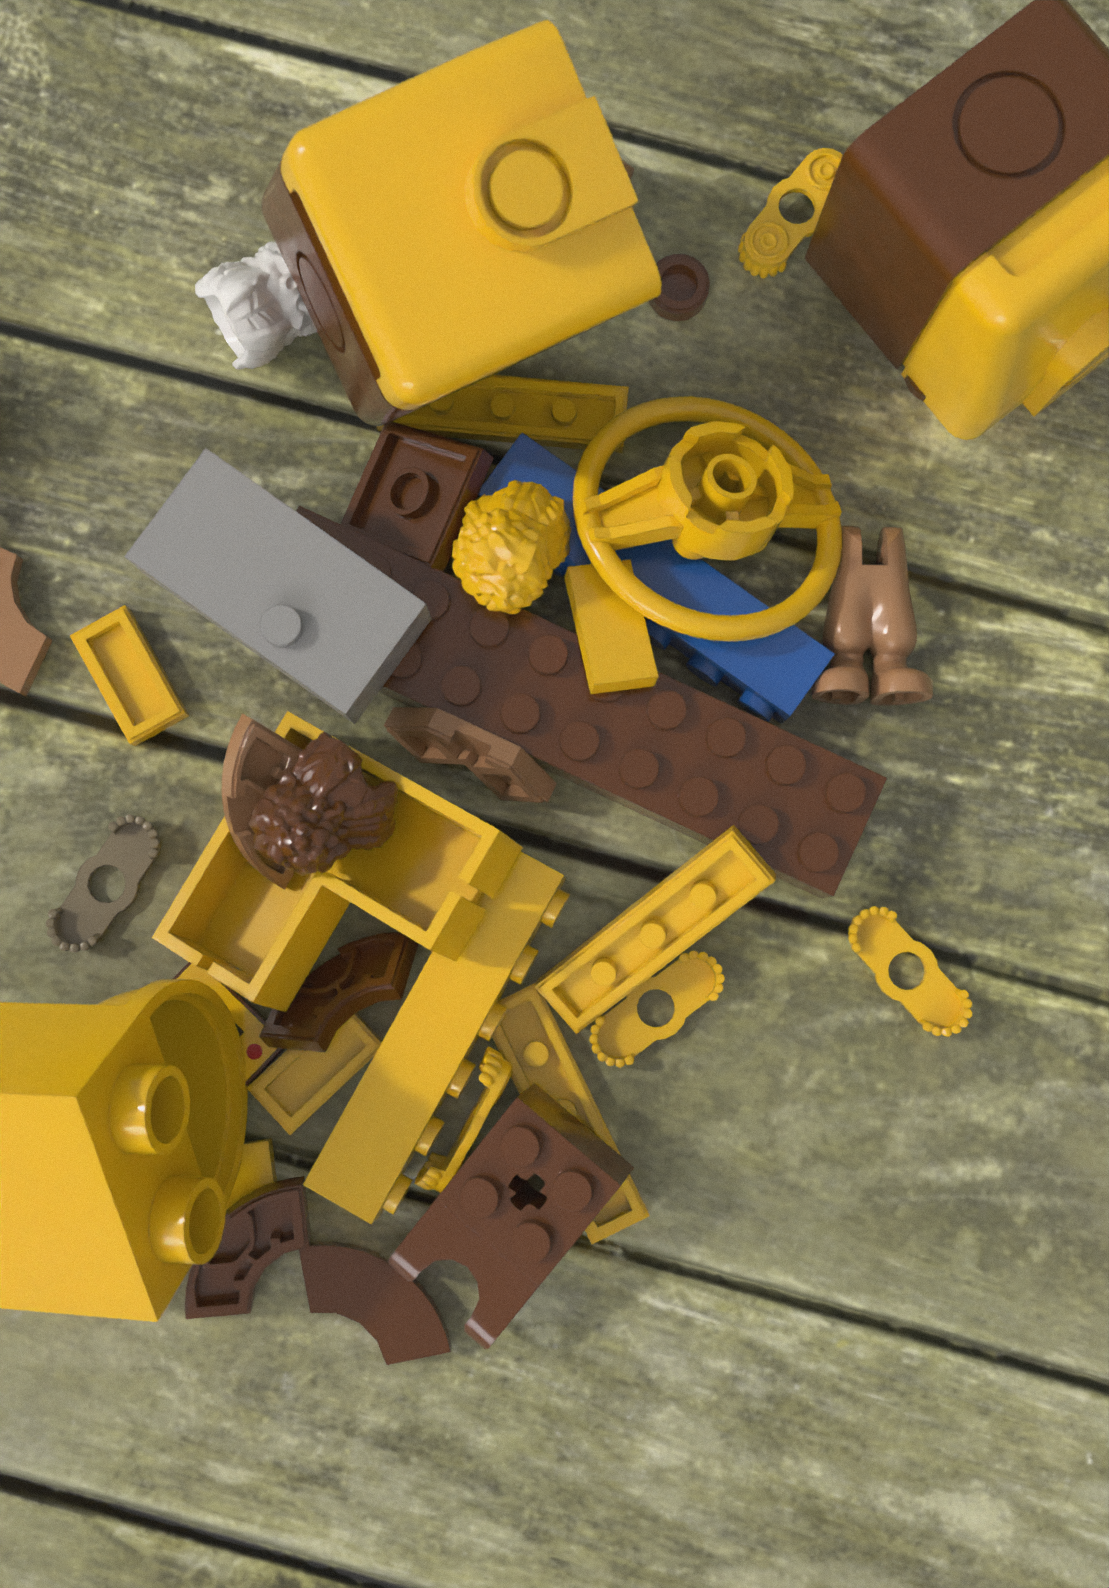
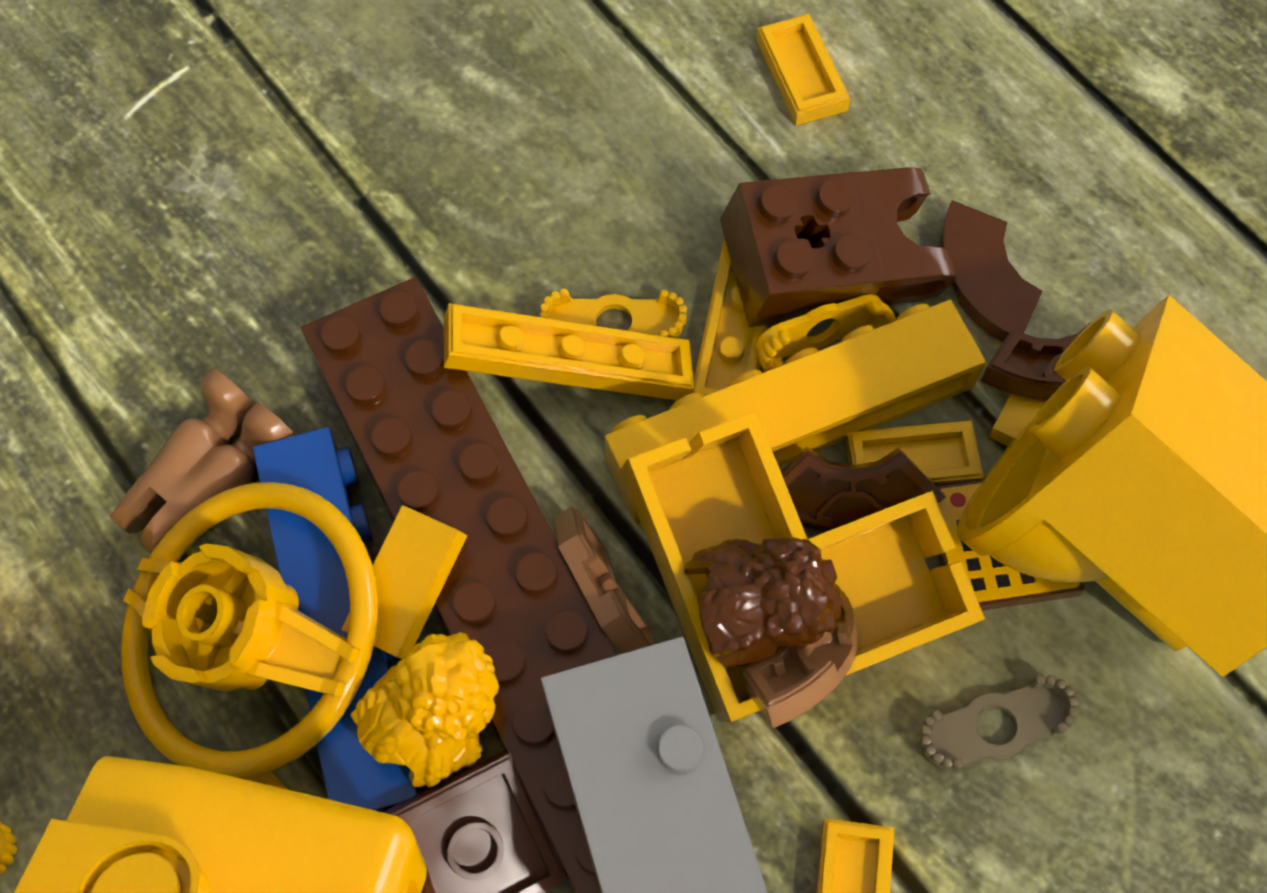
camera: 140 degrees left, 20 degrees down
yellow piece [848,906,972,1037] -> none
none -> yellow tile [756,14,850,126]

